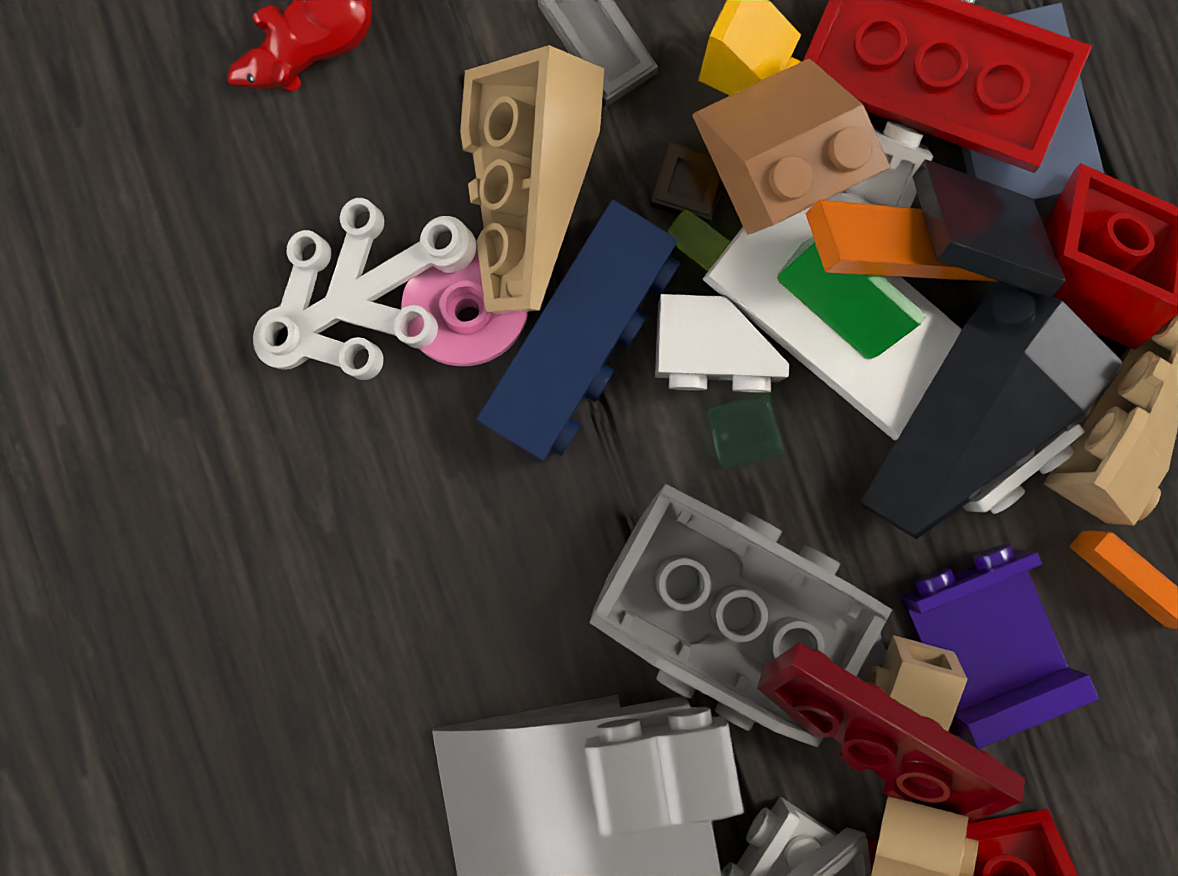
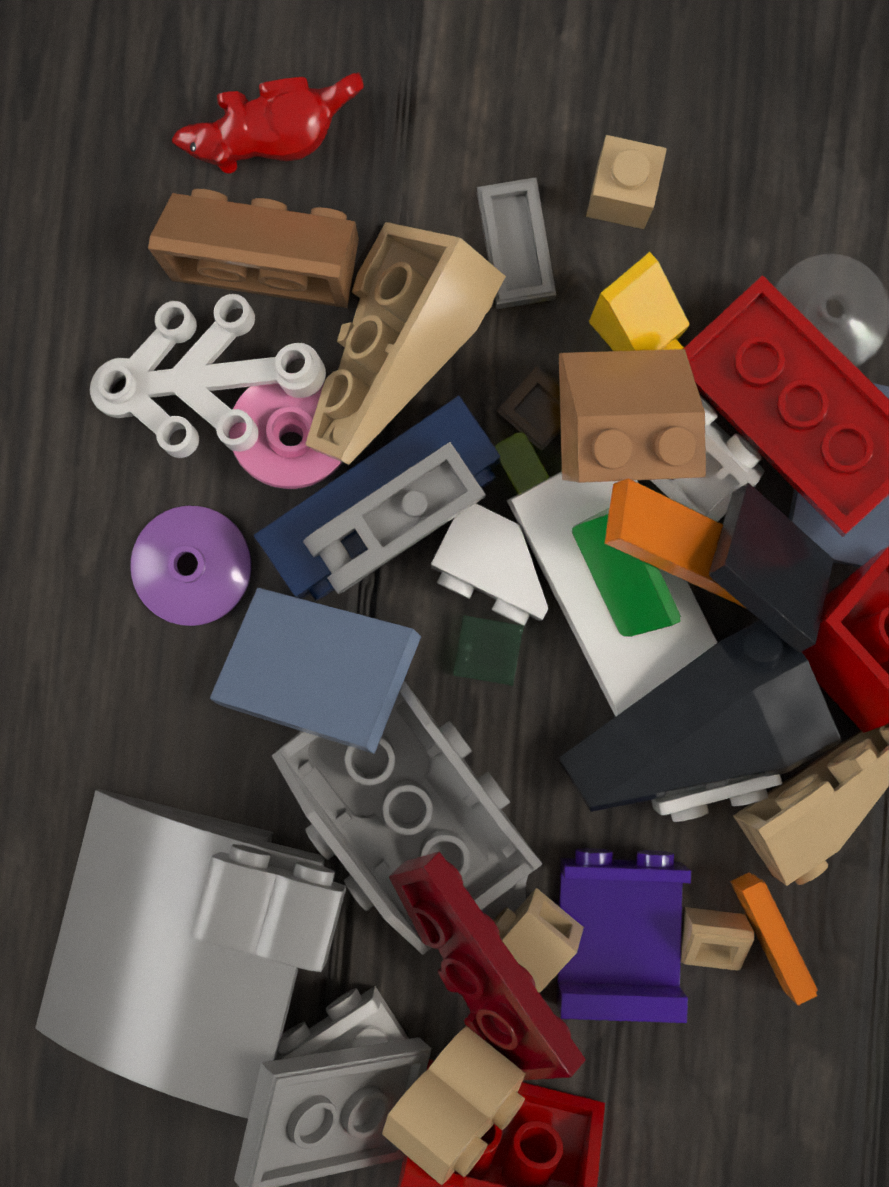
camera: 25 degrees right, 0 degrees up
none -> medium lavender dish [131,506,252,626]
none -> medium nougat slope [148,189,359,308]
none -> sand blue tile [210,588,421,754]
none -> light grey plate [303,442,486,594]
none -> tan slope [681,907,754,971]

